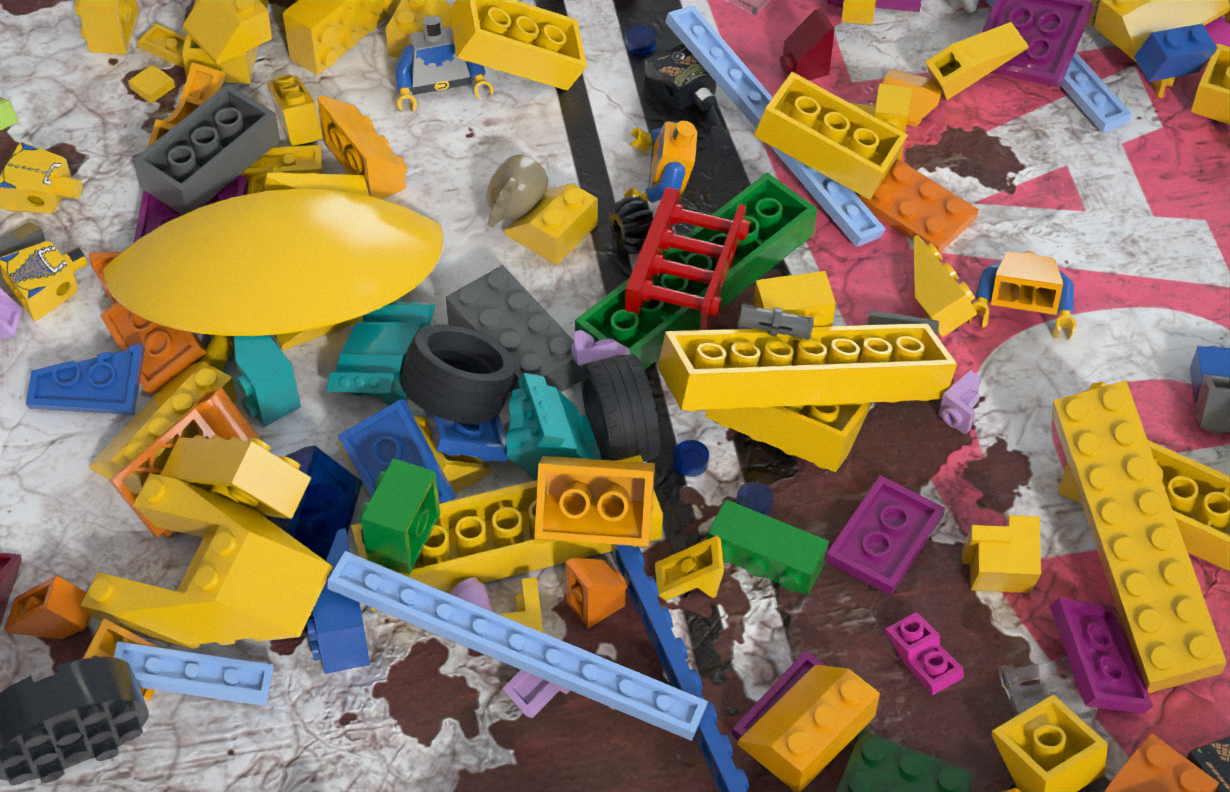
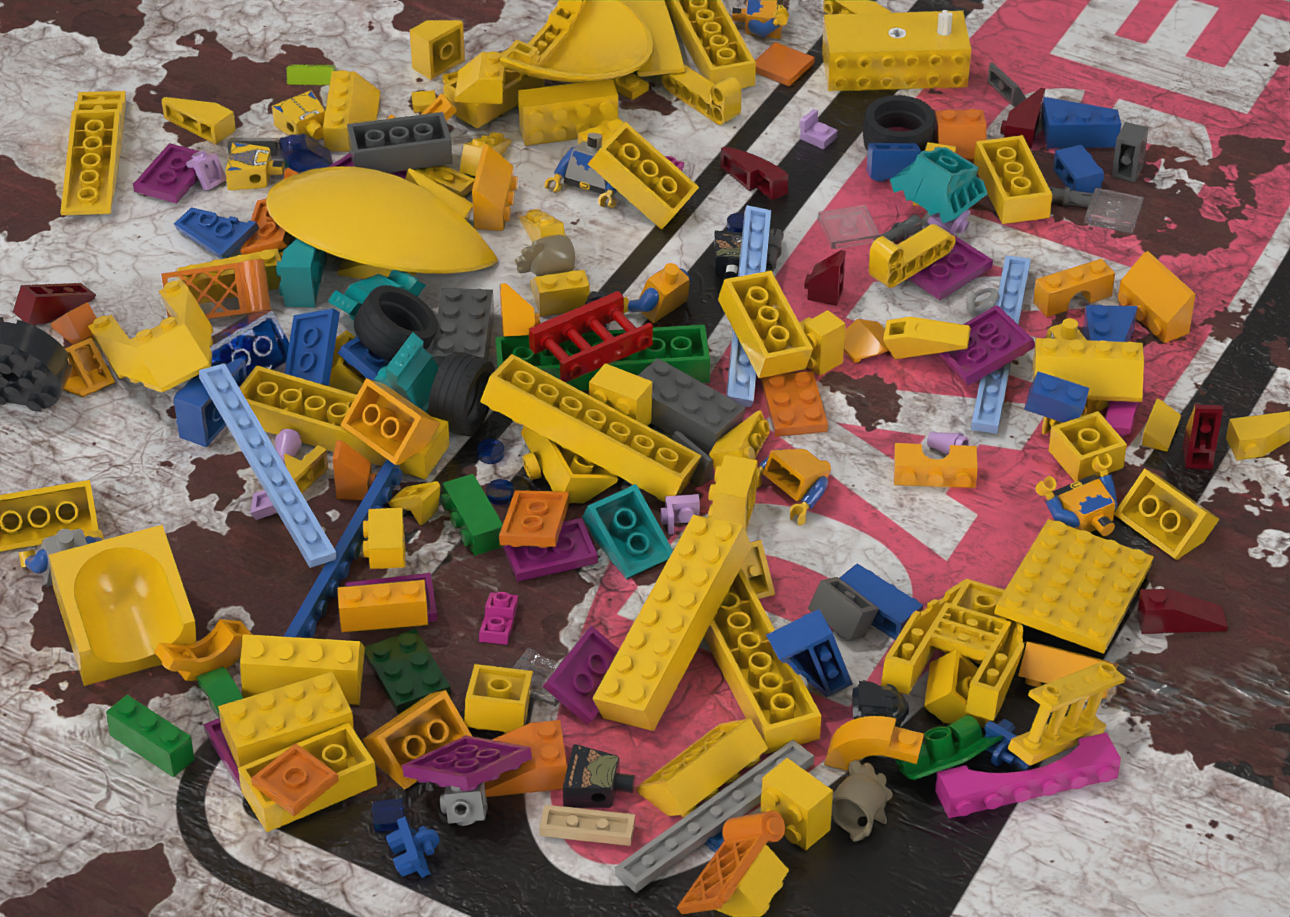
camera: 40 degrees right, 10 degrees down
light blue plate [114,641,274,706] -> none
yellow brick [160,435,311,519] -> none
green brick [359,458,440,575] -> none
lavender bracket [571,330,630,367] -> none
dark grey pin [737,303,814,340] -> none
yellow plate [962,515,1041,593] -> none
none -> clear blue slope [278,134,333,173]
none -> yellow slope [323,70,381,152]
none -> yellow brick [363,508,406,569]
none -> light orange slope [499,283,540,336]
none -> orange plate [499,490,570,548]
none -> yellow slope [519,209,566,242]
none -> yellow tile [522,452,542,481]
none -> teal slope [582,484,673,580]
none -> dark grey brick [637,358,746,457]
none -> yellow brick [708,455,757,531]
none -> light orange arch [893,443,978,488]
none -> lavender cone [927,431,969,455]

